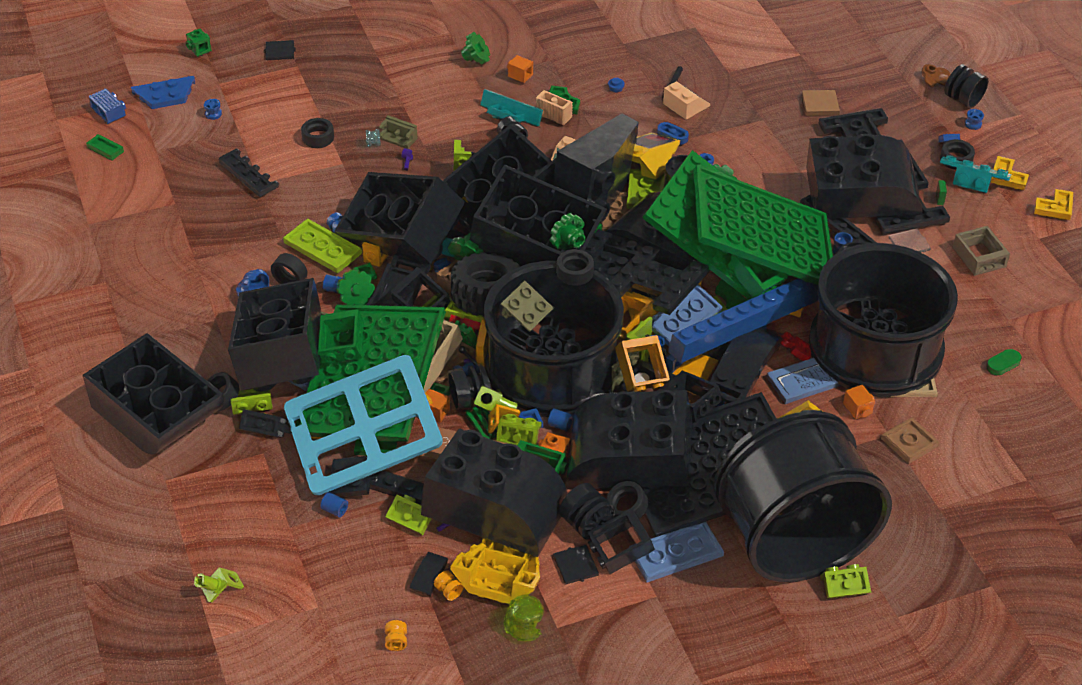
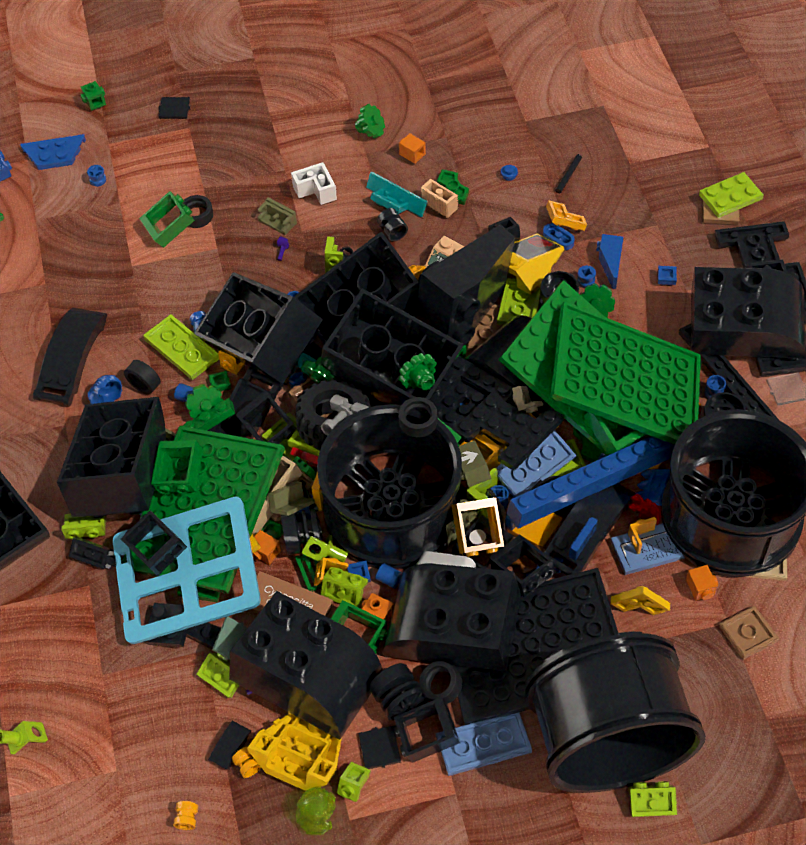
camera: 10 degrees right, 10 degrees up
black tyre [207,372,240,411] -> none
black hinge [219,148,279,197] -> none
blue gear [320,492,348,518] -> none
clear light blue wheel [365,129,381,147] -> none
olive hinge [501,281,553,332] -> none
light nougat slope [663,81,710,120] -> none
none -> black windscreen [33,308,107,406]
none -> black window [121,510,187,576]
none -> green window [139,191,195,248]
none -> green plate [183,398,235,431]
none -> sand green piece [212,616,248,660]
none -> olive panel [268,481,315,516]
none -> white brick [291,162,337,205]
none -> light grey bar [321,395,369,436]
none -> lime bracket [337,762,371,802]
none -> olive brick [459,440,491,487]
none -> dark tan bracket [512,386,543,414]
none -> light orange plate [546,200,587,231]
none -> blue tile [569,517,598,561]
none -> blue slope [596,234,623,289]
none -> light orange bracket [628,517,657,554]
none -> blue plate [637,469,670,506]
none -> blue plate [658,266,677,285]
none -> lime plate [699,172,764,218]

